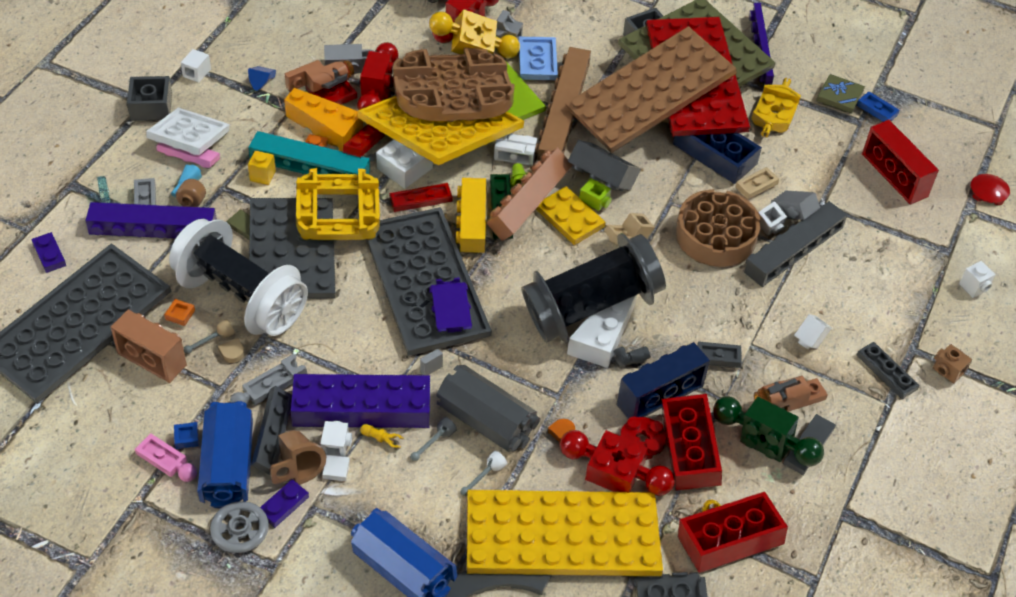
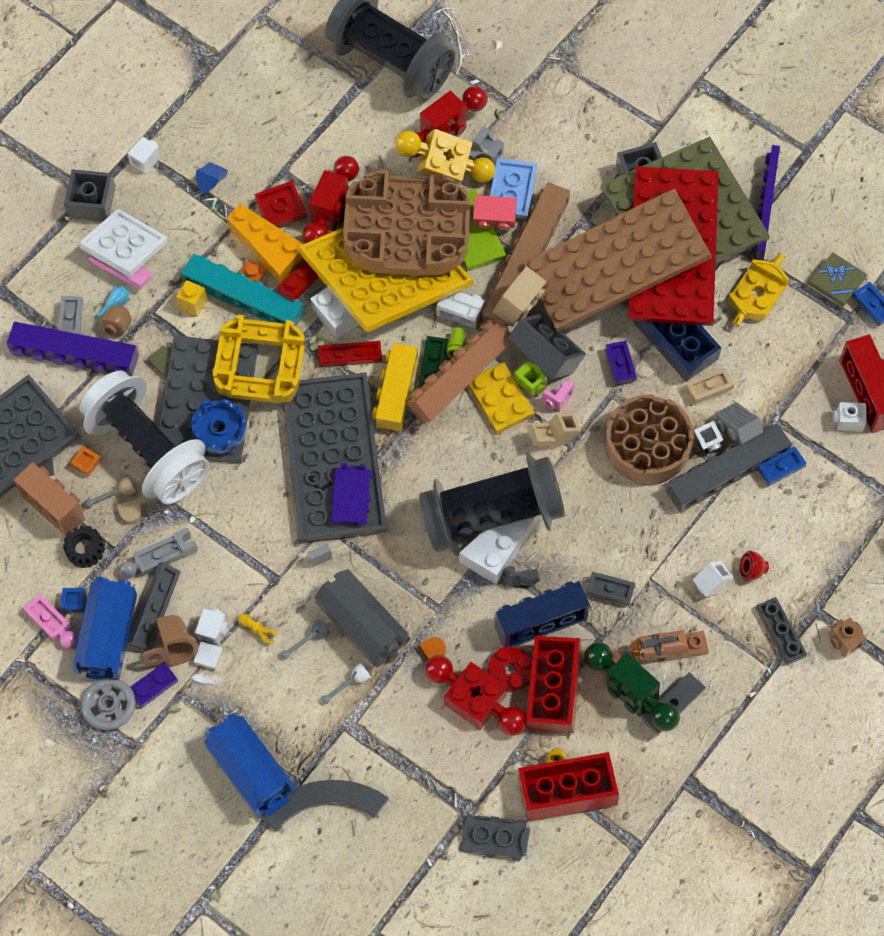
camera: 15 degrees right, 15 degrees up
clear light blue tile [97,176,110,203] -> none
nougat plate [284,60,354,93] -> none
dark purple brick [291,374,430,428] -> none
light grey brick [324,44,374,74] -> none
yellow plate [467,490,663,576] -> none
none -> black tyre [63,525,105,568]
none -> blue plate [192,399,246,454]
none -> coral brick [473,195,517,230]
none -> tan brick [492,266,547,327]
none -> bright pink bracket [542,379,574,412]
none -> dark purple plate [605,340,637,385]
none -> red brick [740,550,769,581]
none -> blue plate [757,446,807,486]
none -> white brick [833,402,866,432]

